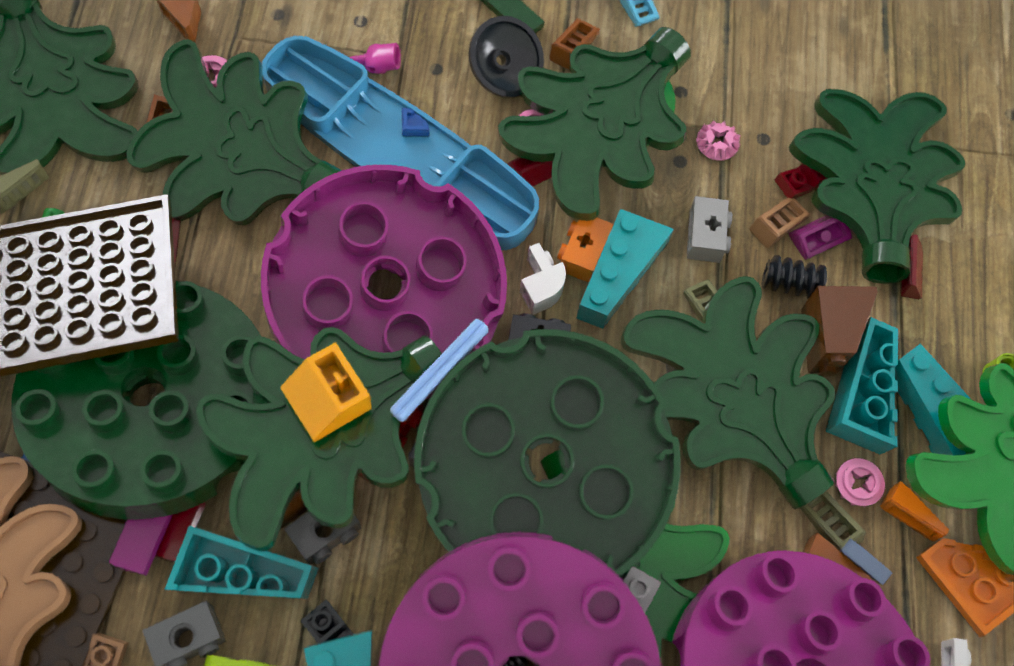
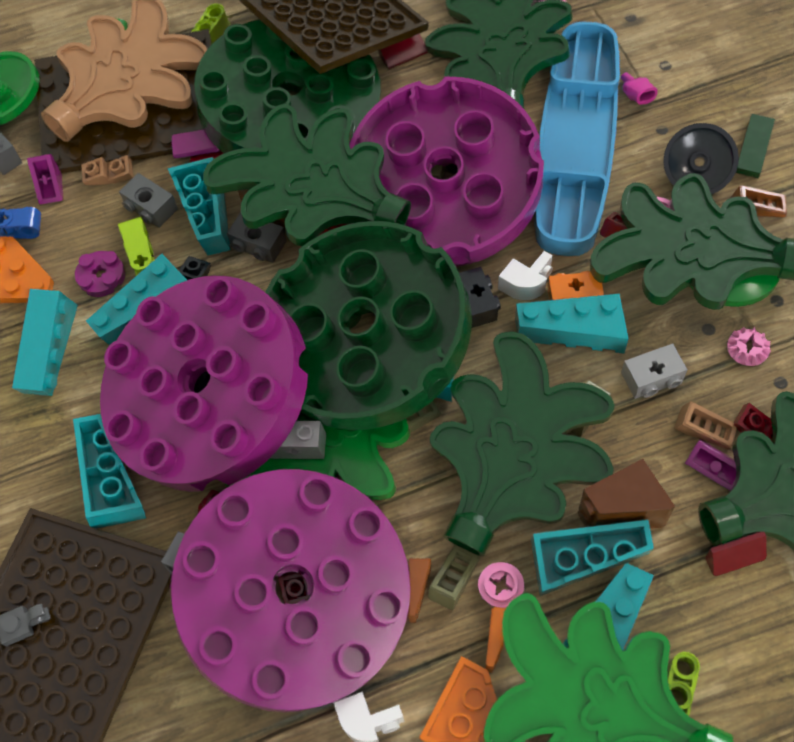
camera: 75 degrees right, 5 degrees down
light orange slope [280,342,372,442] -> none
light blue axle [390,319,489,422] -> none
blue tile [402,107,430,136] -> none
black piece [762,255,827,299] -> none
sand blue beam [840,539,893,585] -> none

